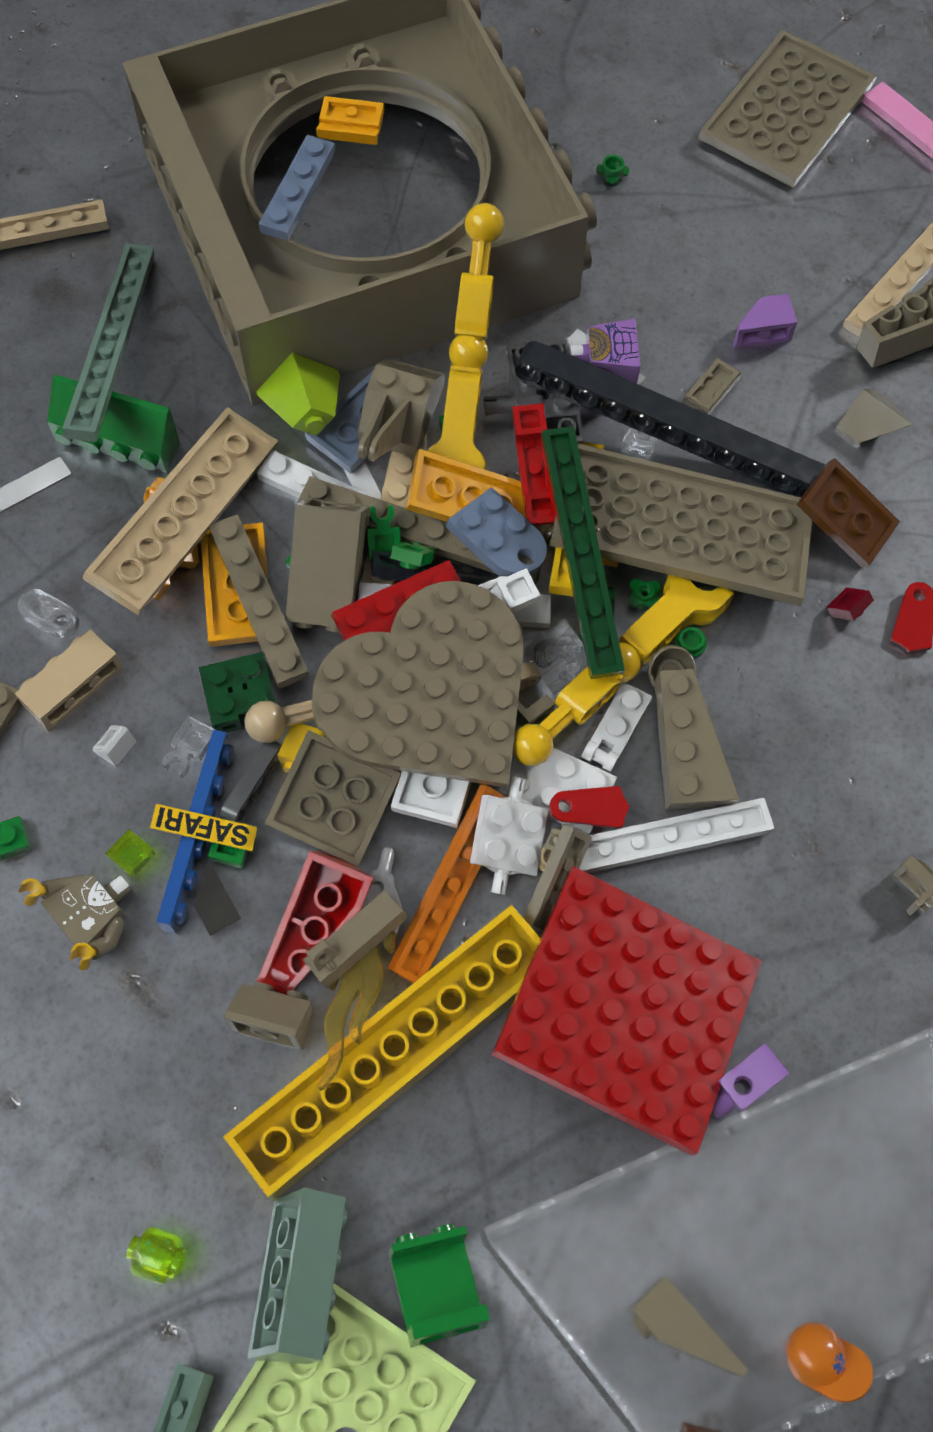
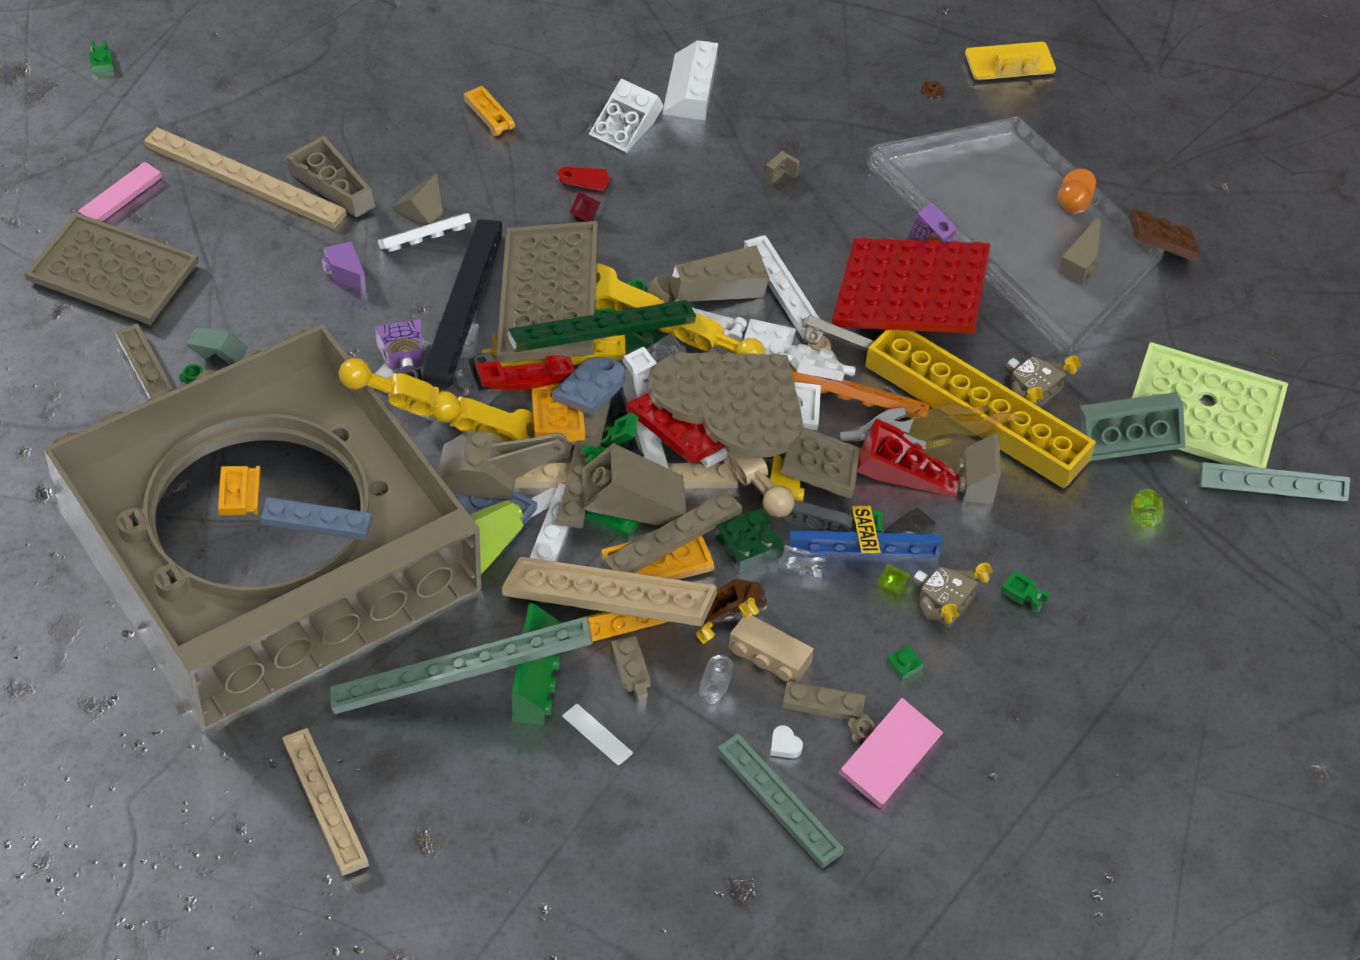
camera: 105 degrees left, 15 degrees down
white slope [92,725,137,767] -> none
dark tan hinge [303,890,409,988] -> none
green panel [389,1224,490,1348] -> none
red piece [549,786,630,828] -> none
dark tan plate [682,358,742,415] -> none
reddish brown plate [797,458,900,568] -> none
none -> dark tan plate [115,323,174,399]
none -> sand green slope [186,327,248,365]
none -> white plate [378,213,471,252]
none -> dark tan hinge [611,636,651,705]
none -> reddish brown torso [695,579,767,644]
none -> green plate [1000,570,1050,611]
none -> dark tan torso [1005,356,1081,407]

